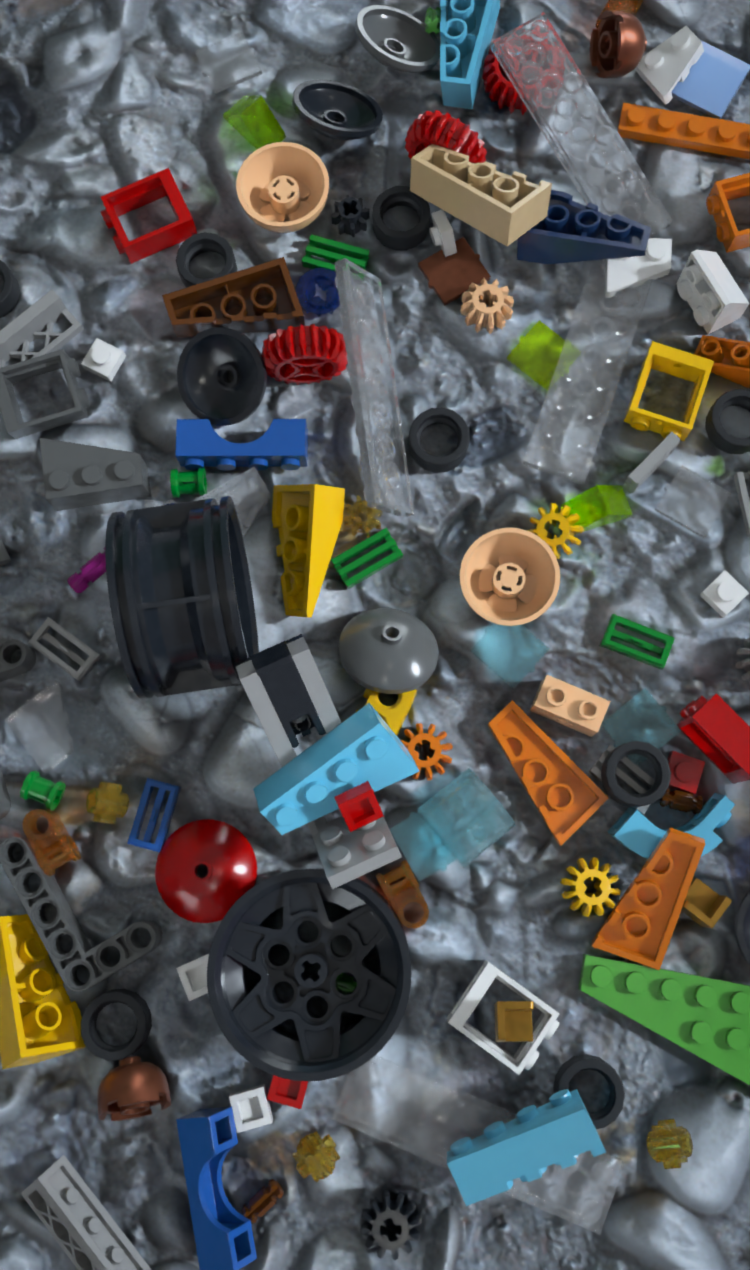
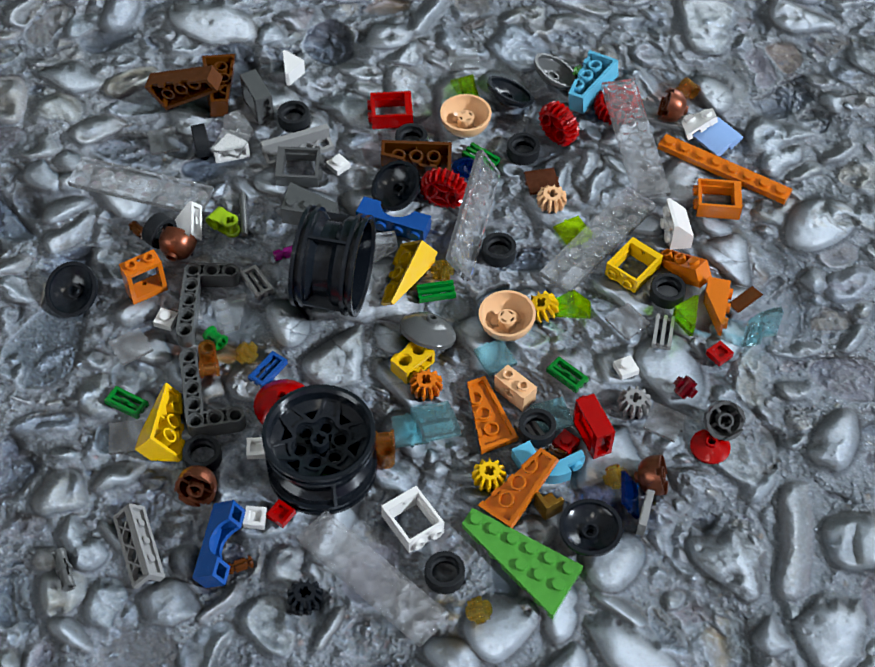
camera: 15 degrees right, 25 degrees down
light grey piece [235,634,402,889] -> none
medium azure wedge [253,703,420,835] -> none
clear yellow gear [292,1131,340,1182] -> none
black gear [331,195,370,237] -> none
red plate [334,781,384,832] -> none
tan wedge [410,144,552,246] -> none
white plate [429,210,457,257] -> none
medium azure wedge [447,1089,606,1206] -> none
pearl gold panel [494,1001,534,1042] -> none
dark blue wedge [517,190,651,265] -> none
white wing [605,238,672,298] -> none
light grey tile [622,432,680,494] -> none

